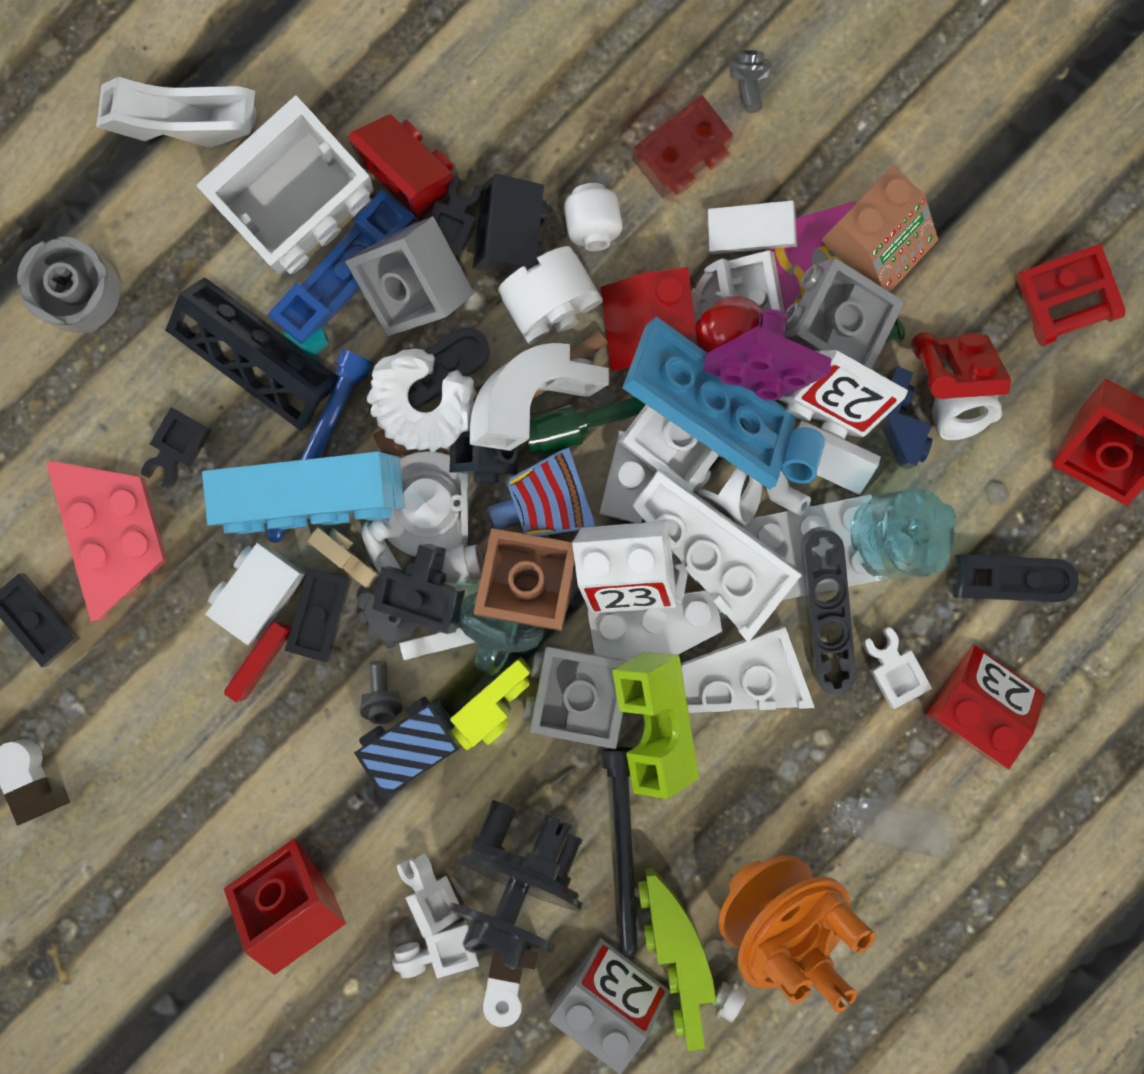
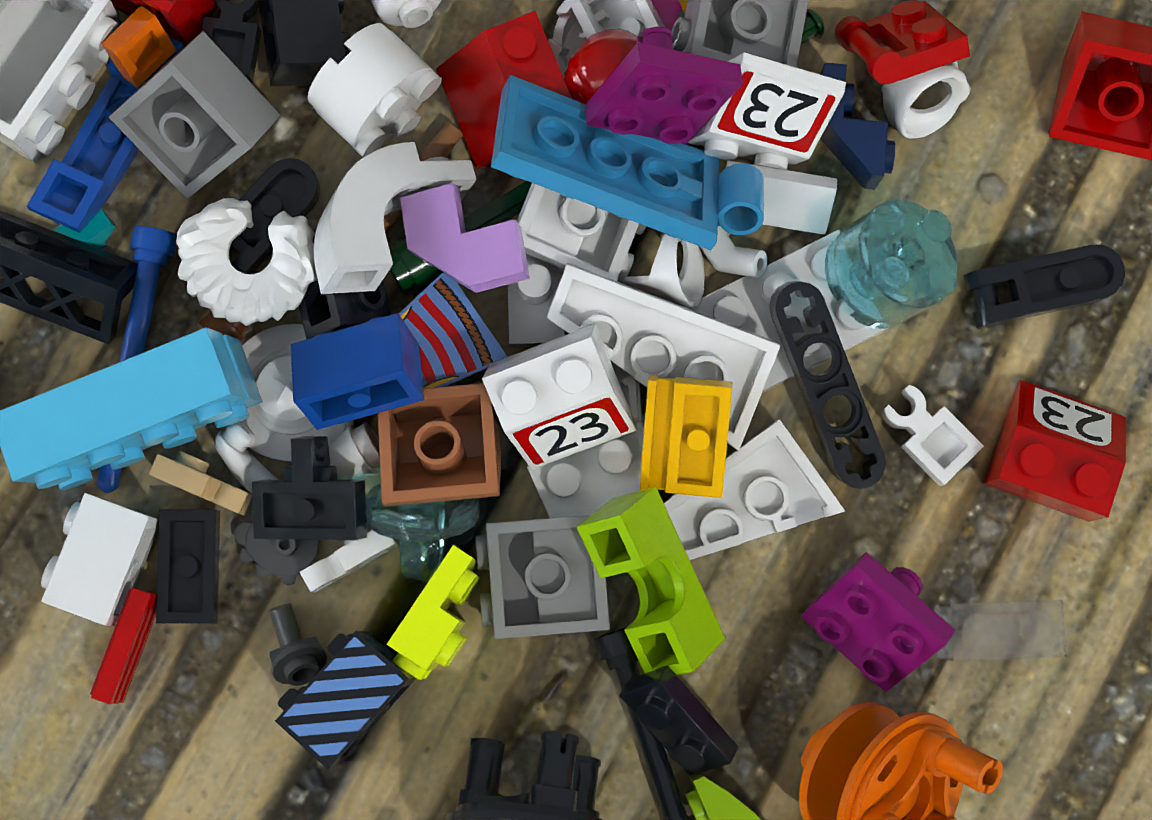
camera: 20 degrees left, 5 degrees down
none -> orange plate [101,6,177,88]
none -> blue brick [290,313,424,430]
none -> lavender tile [400,183,530,293]
none -> black plate [619,665,739,776]
none -> yellow plate [640,374,733,498]
none -> magenta plate [800,552,956,692]

